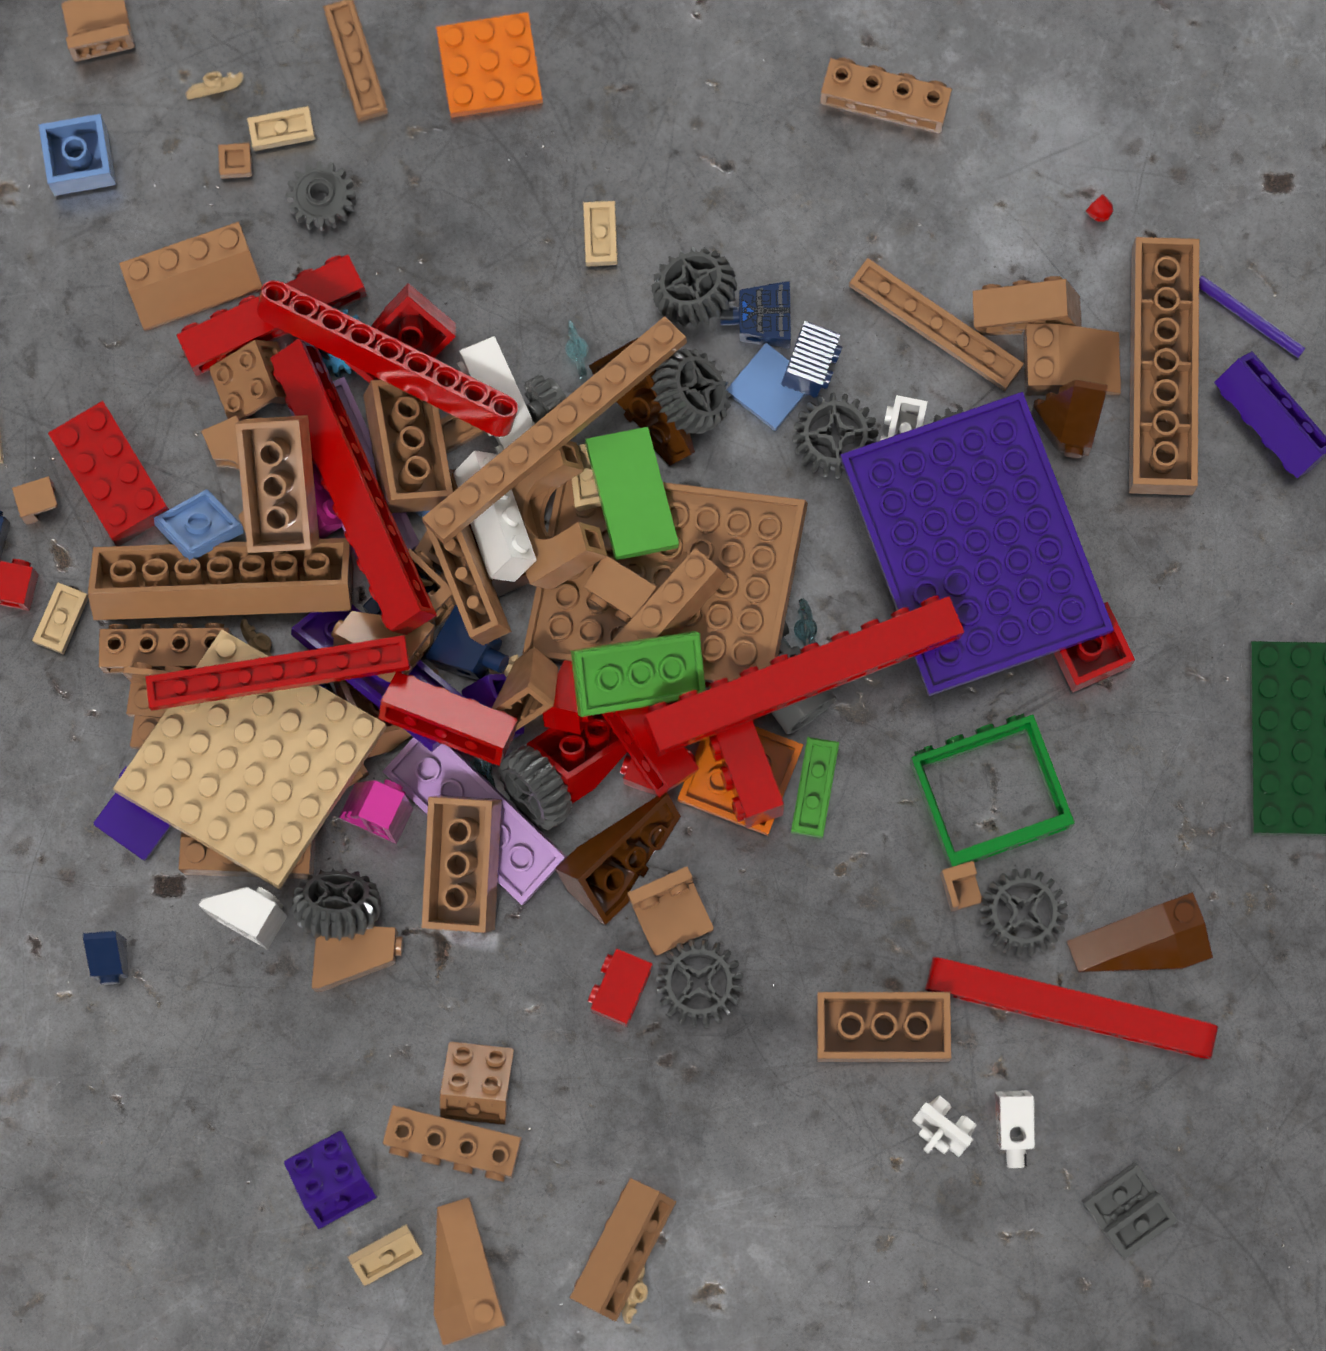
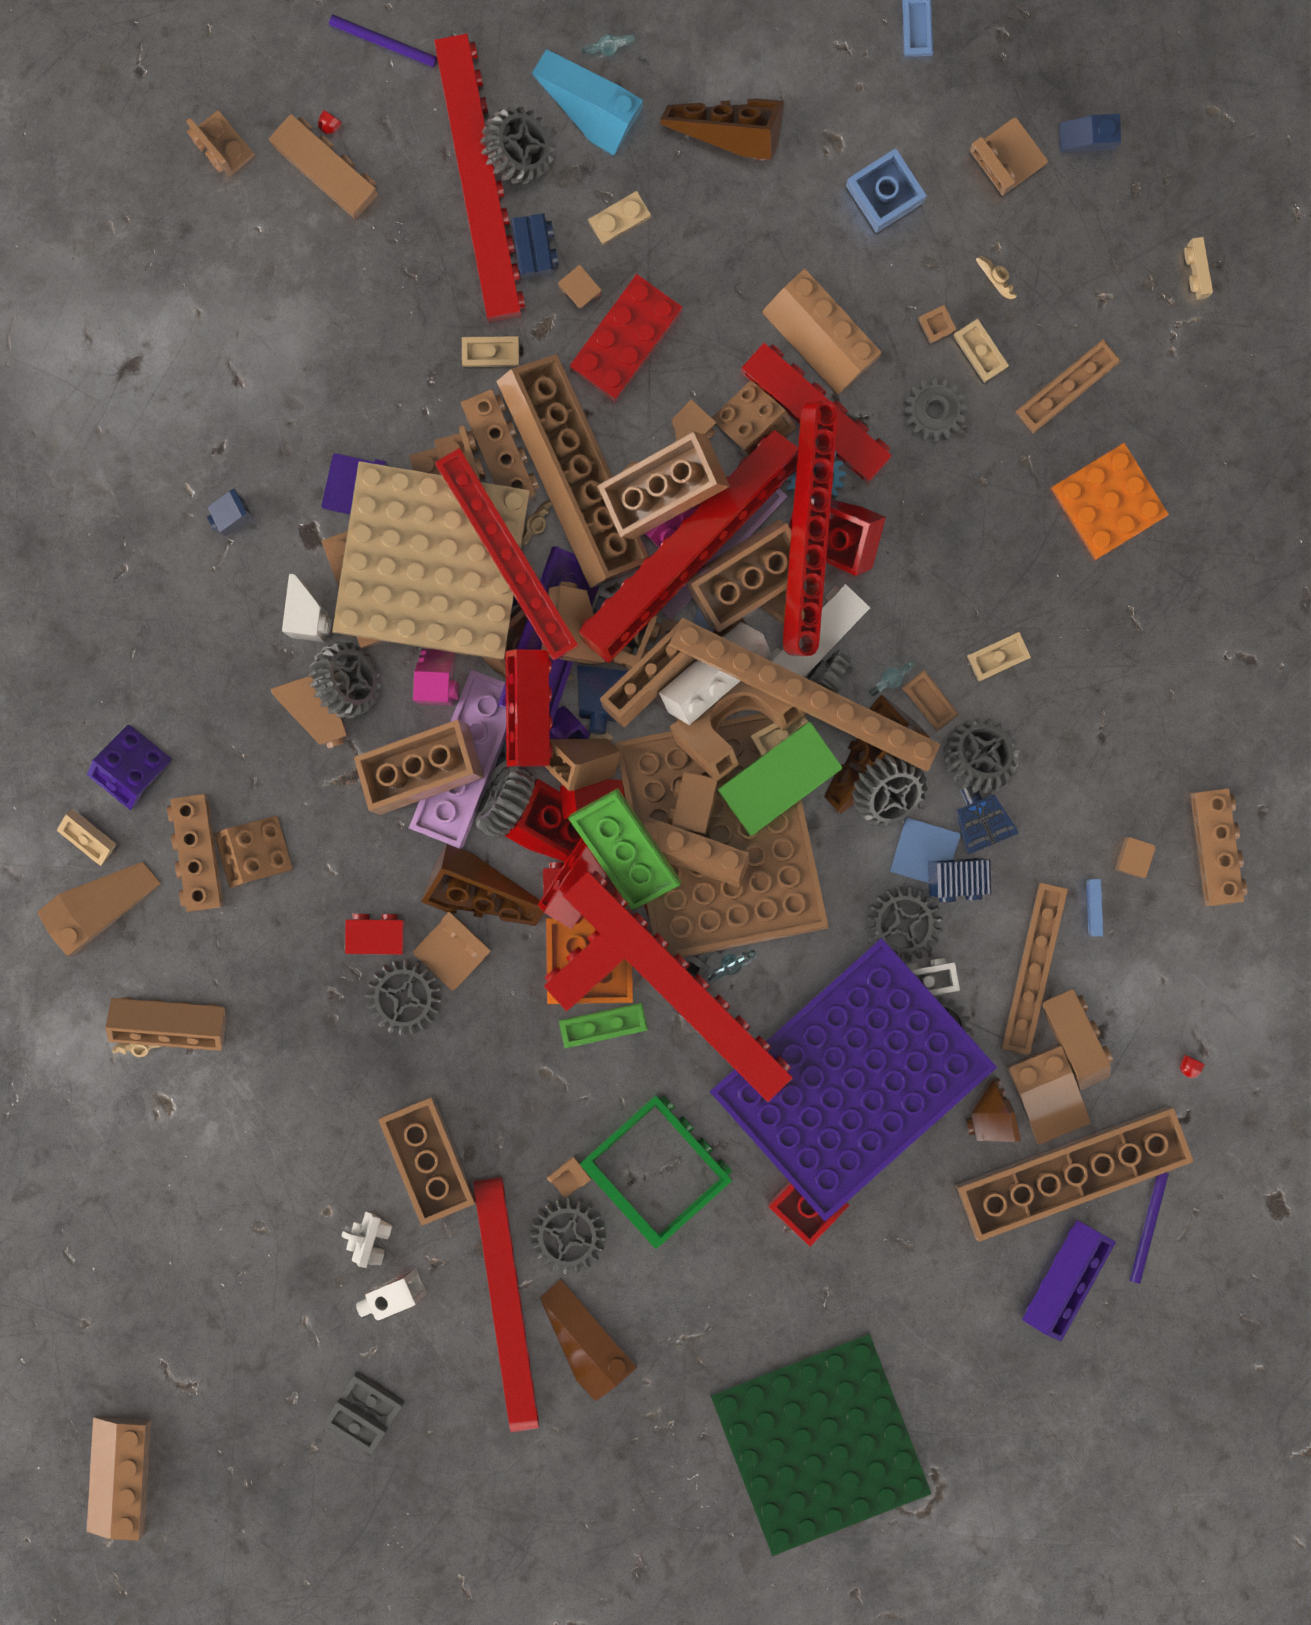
camera: 60 degrees right, 10 degrees up
medium blue tile [154,489,244,562] -> none
none -> medium nougat tile [902,670,959,732]
none -> medium blue tile [1086,879,1103,936]
none -> medium nougat panel [1115,837,1156,878]

